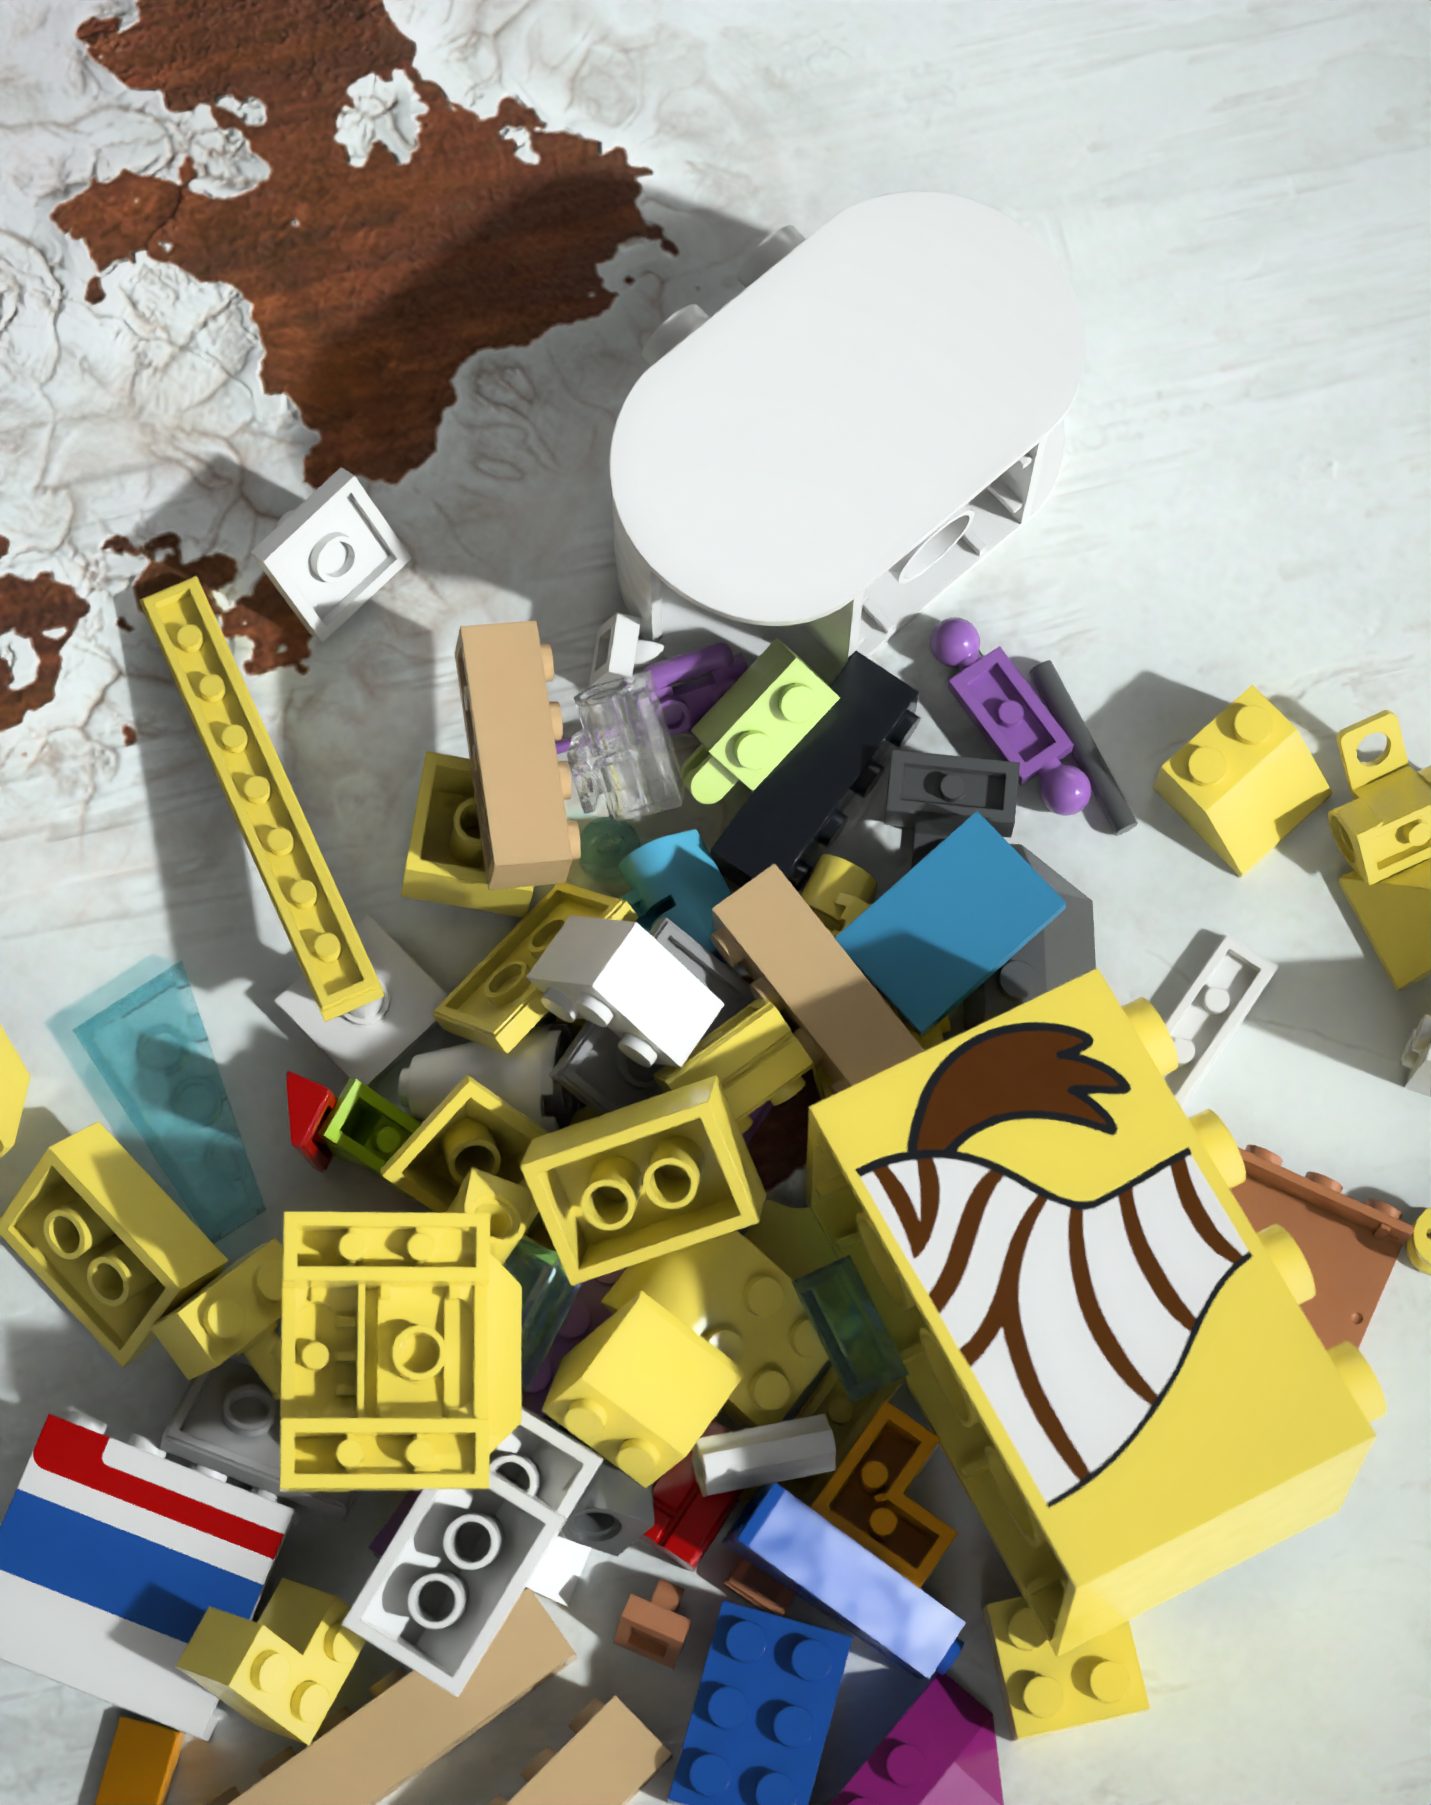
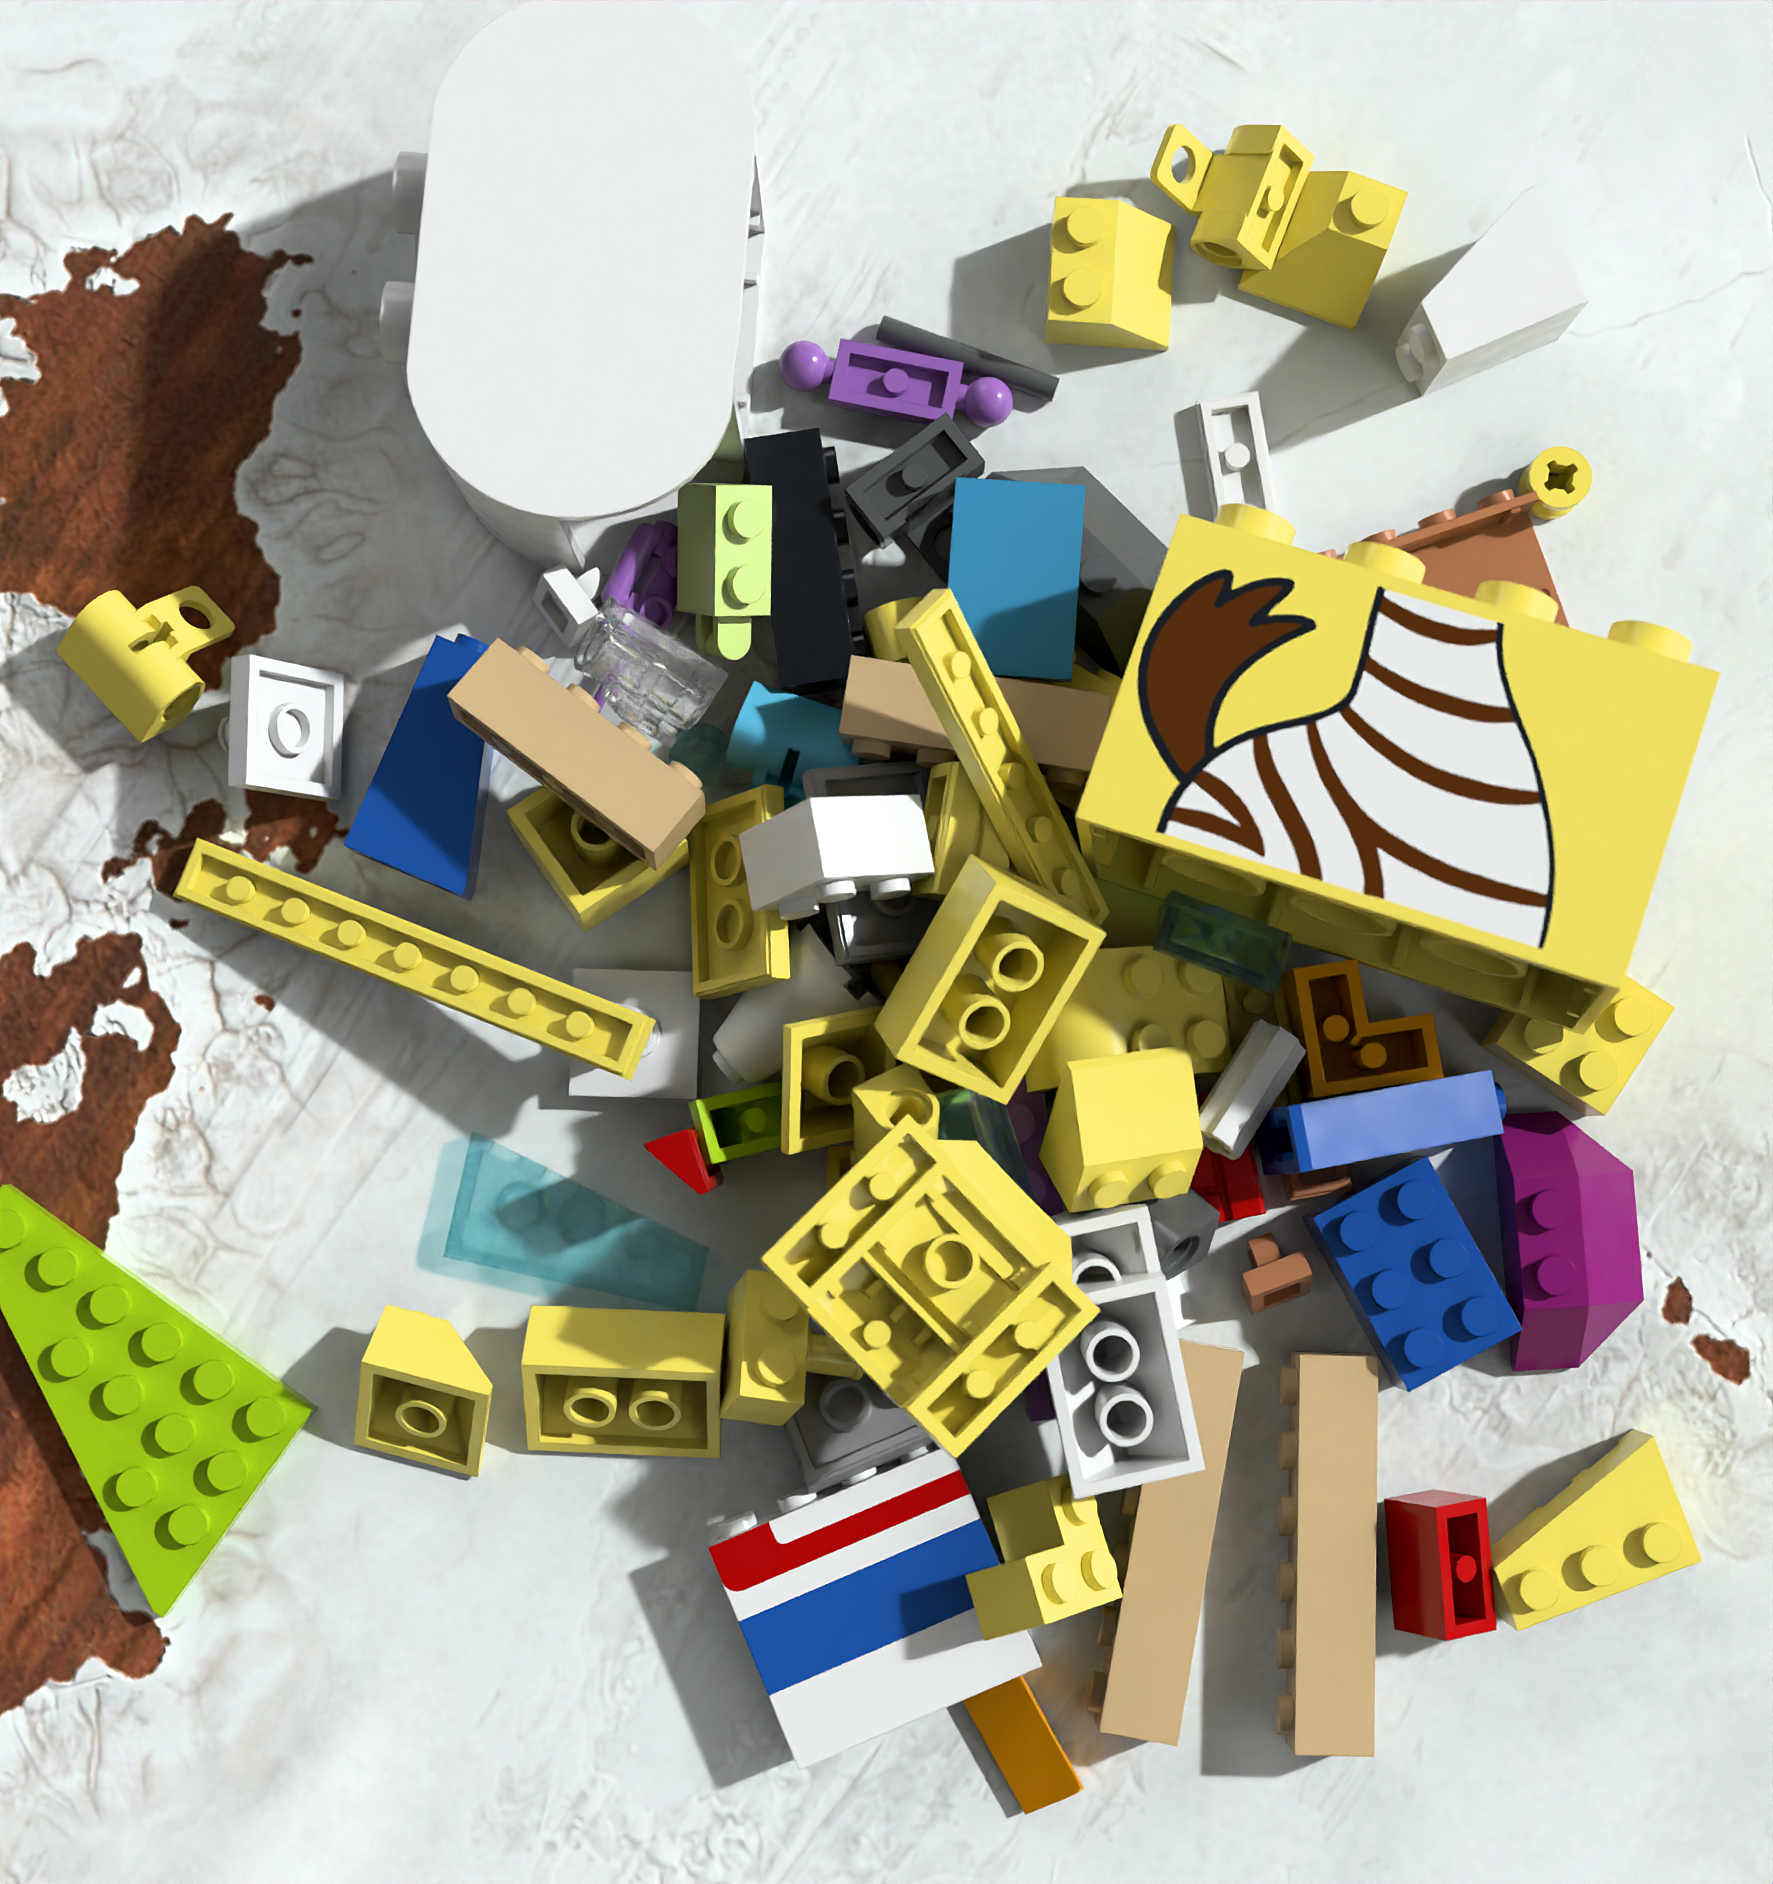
camera: 45 degrees left, 10 degrees up
none -> light yellow piece [55,586,235,743]
none -> blue slope [343,633,494,902]
none -> light yellow tile [893,588,1110,926]

